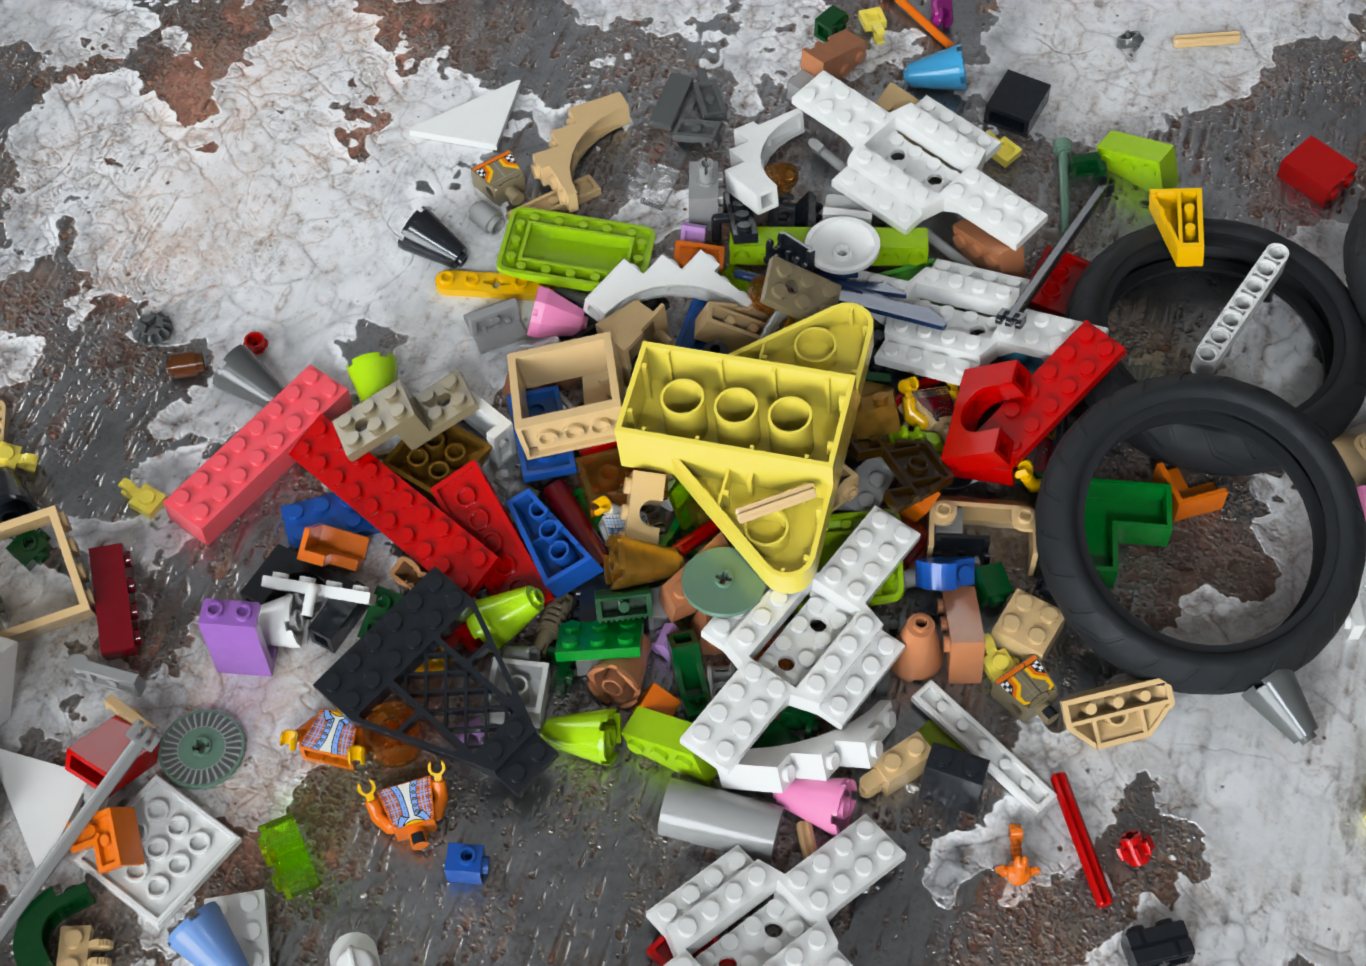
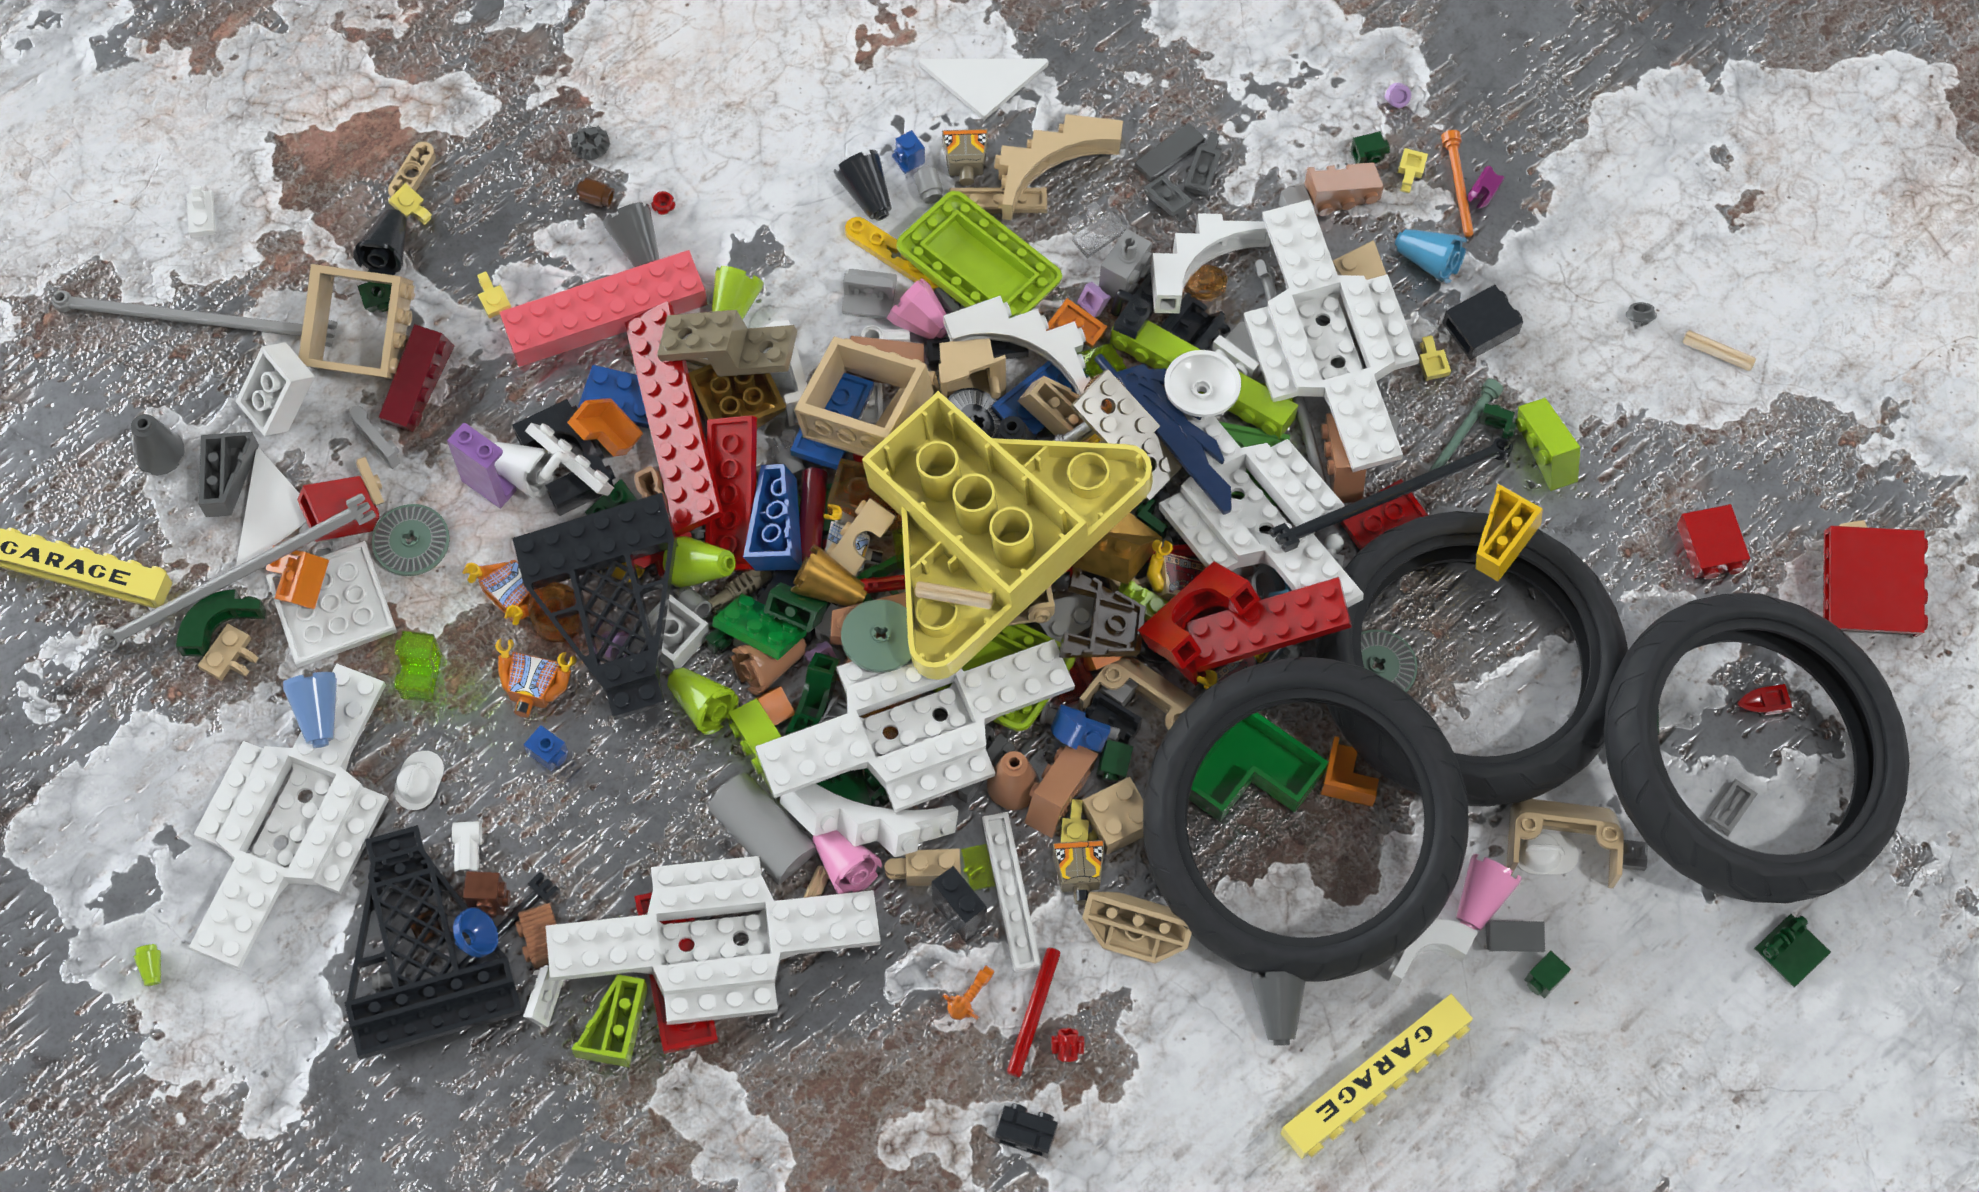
camera: 30 degrees right, 10 degrees up
black hinge [764,231,815,273] -> none
white beam [1190,243,1289,374] -> none
none -> blue brick [892,130,925,174]

